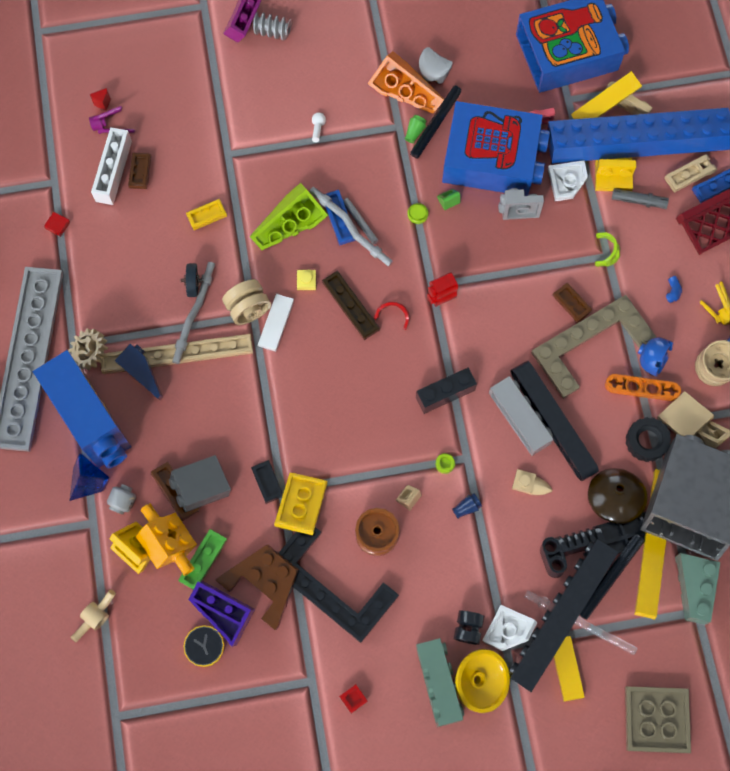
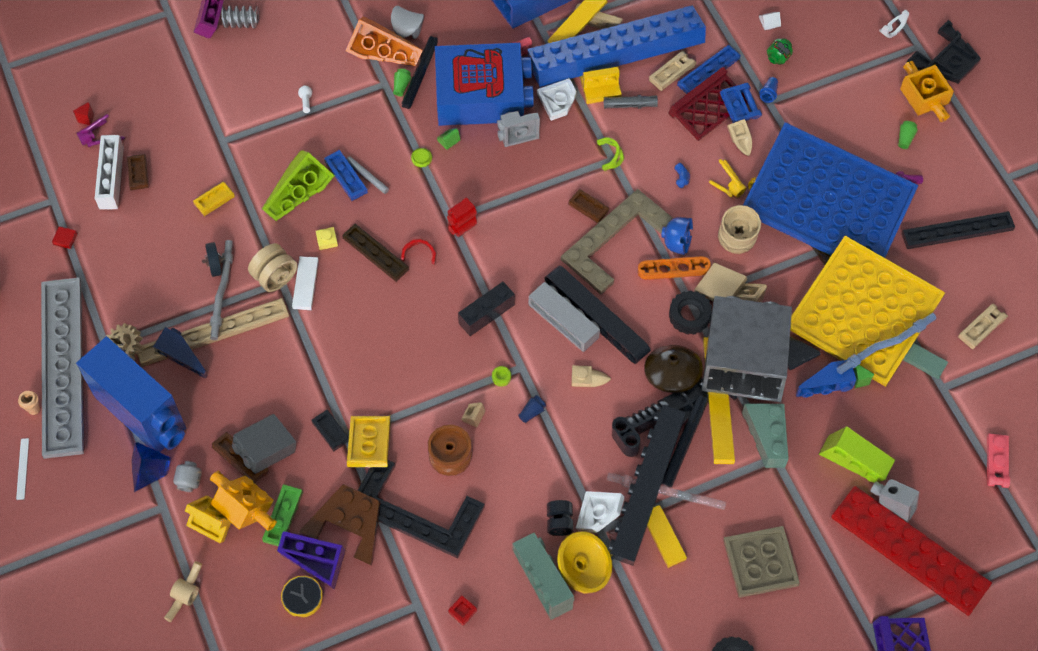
camera: 15 degrees left, 10 degrees down
light grey bar [309,186,393,267] -> none

